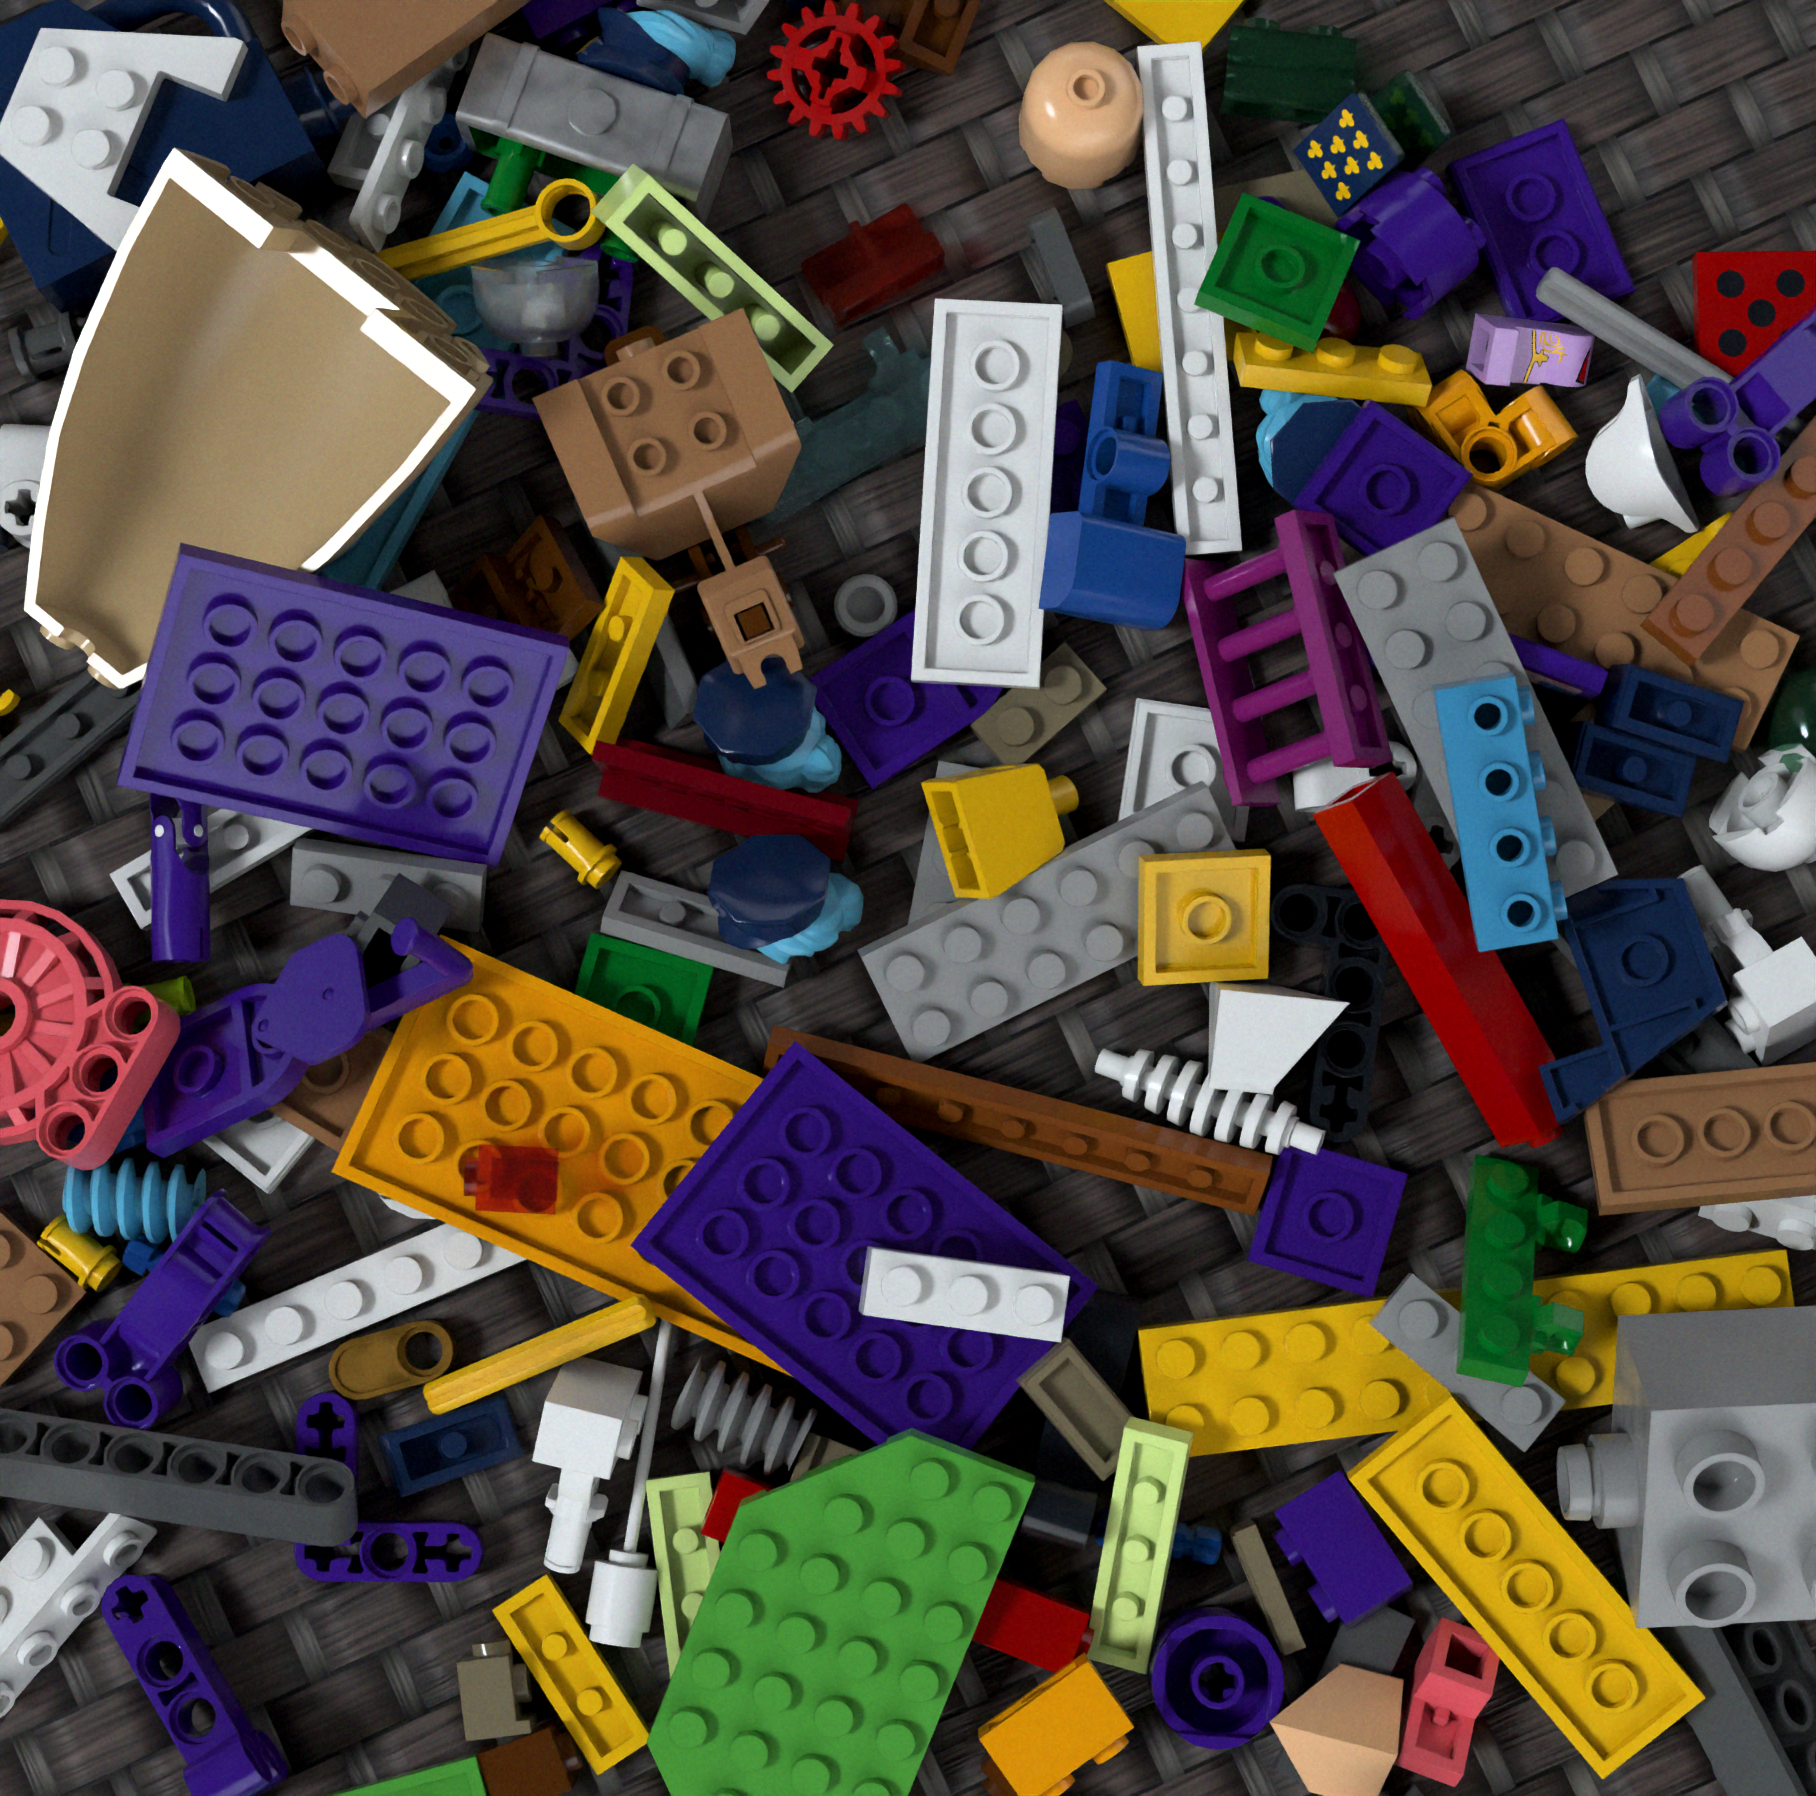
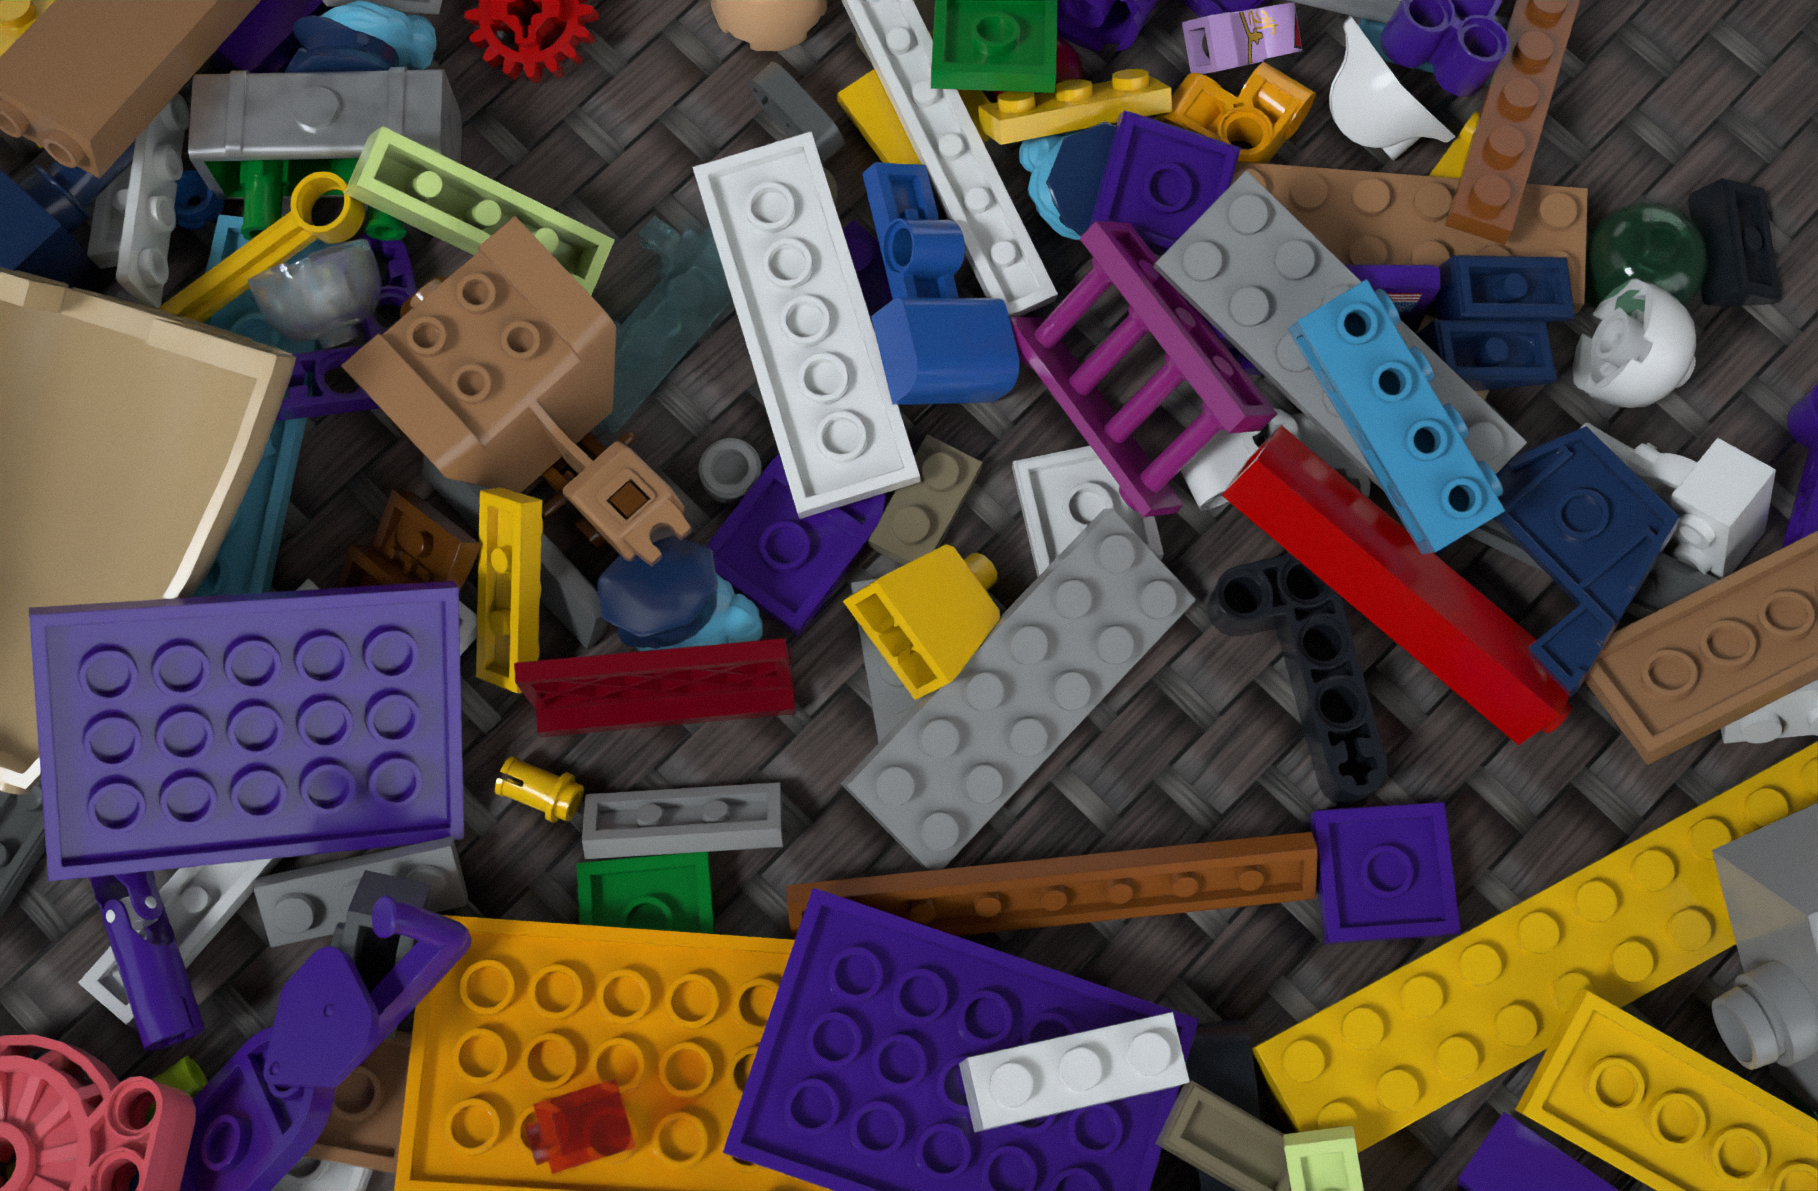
camera: 25 degrees left, 10 degrees down
dark blue piece [707,835,864,964] -> none
clear red panel [801,204,945,330] -> none
white piece [1095,1049,1326,1155] -> none
yellow tile [1138,849,1271,986] -> none
white slope [1208,981,1349,1095] -> none
light grey plate [1367,1273,1566,1452] -> none
green hinge [1456,1154,1588,1388] -> none

